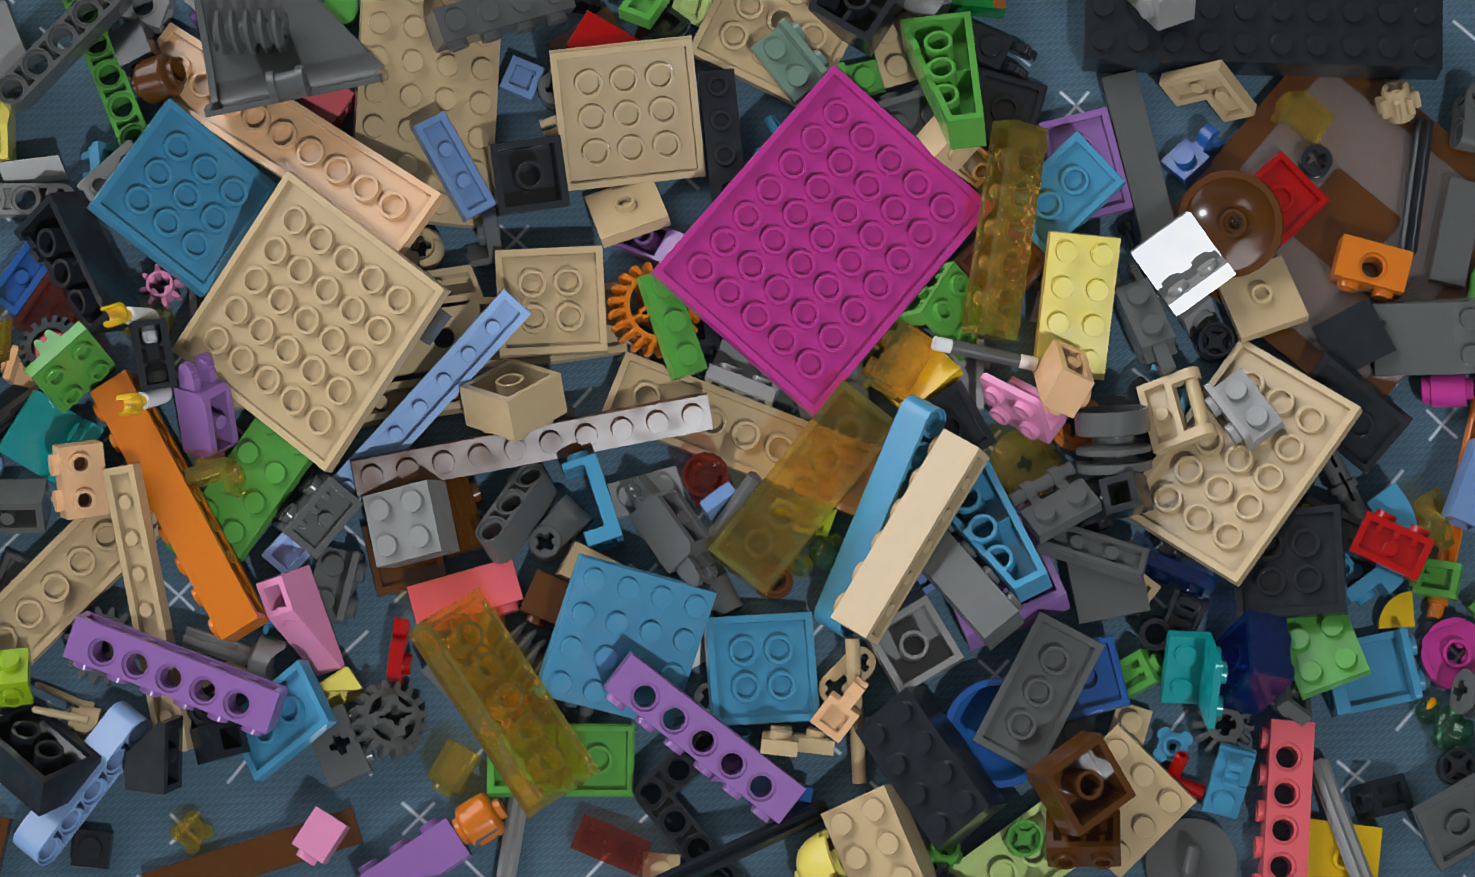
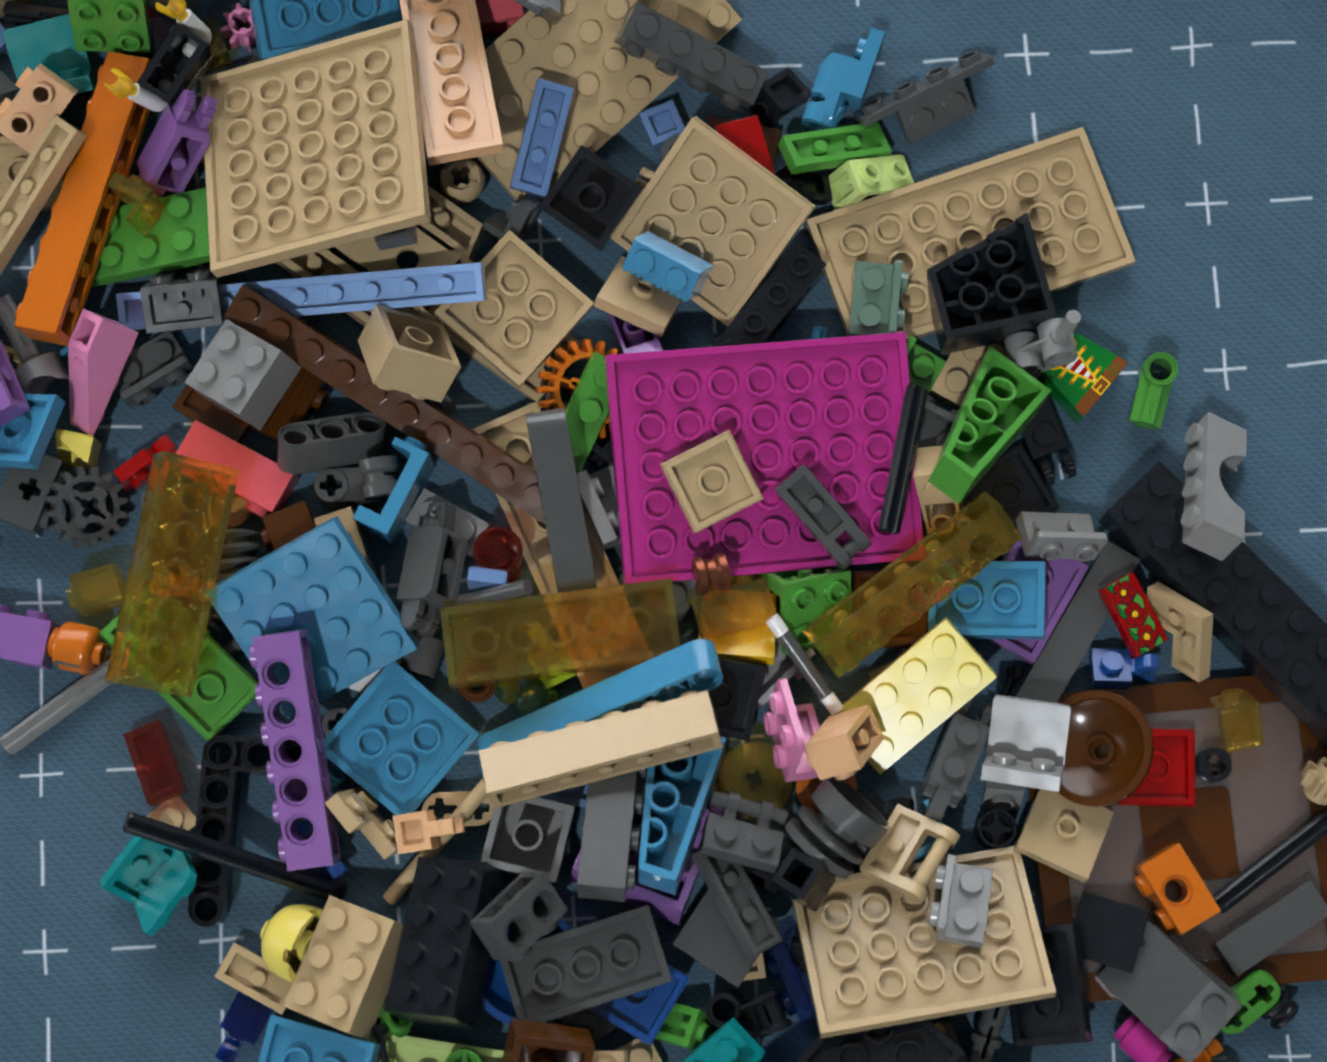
camera: 40 degrees right, 0 degrees up
none -> dark grey wheel [359,455,398,500]
none -> dark grey brick [469,872,568,962]
none -> dark grey beam [525,407,597,597]
none -> dark azure brick [622,231,713,302]
none -> tan plate [659,430,763,534]
none -> copper wheel [691,552,731,596]
none -> dark grey plate [773,464,872,570]
none -> black axle [878,384,928,534]
none -> light grey bracket [1016,511,1108,562]
none -> tile [1098,572,1168,658]

